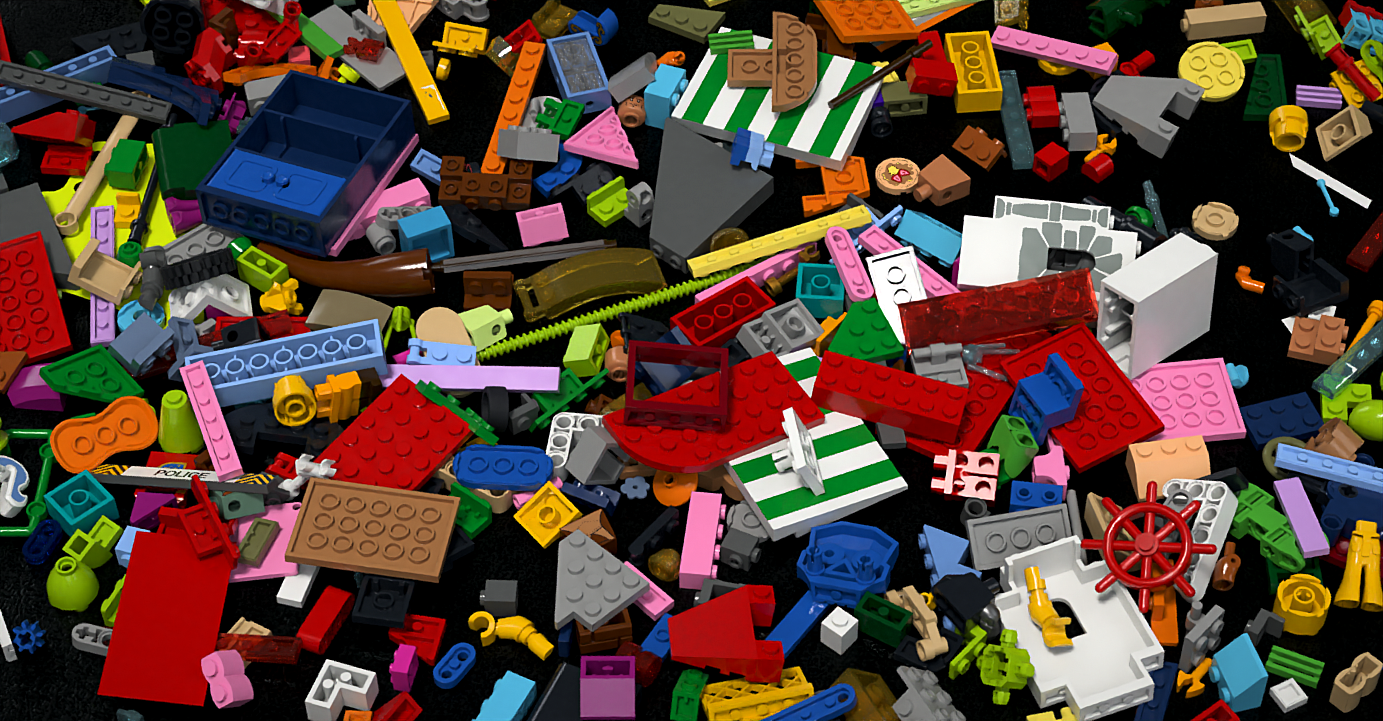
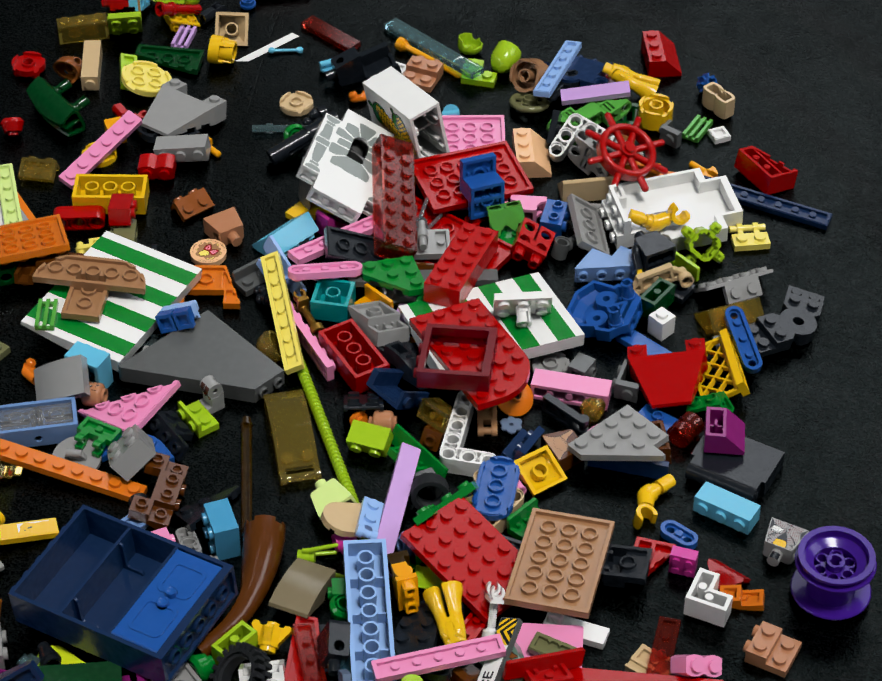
camera: 85 degrees left, 5 degrees down
yellow piece [272,375,317,426] -> none
red beam [295,585,355,655] -> none
reddish brown bracket [463,271,514,312] -> none
dark grey brick [480,580,519,617] -> none
bright pink brick [516,203,569,247] -> none
light grey piece [565,426,630,485] -> none
dark brown bar [828,39,933,110] -> none
clear light blue tile [998,70,1034,170] -> none
red brick [1032,142,1070,182] -> none
red brick [1081,153,1114,183] -> none
light grey plate [1178,601,1225,673] -> none
medium azure slope [1209,633,1268,713] -> none
dark blue plate [1239,392,1324,451] -> none
none -> yellow piece [423,580,467,645]

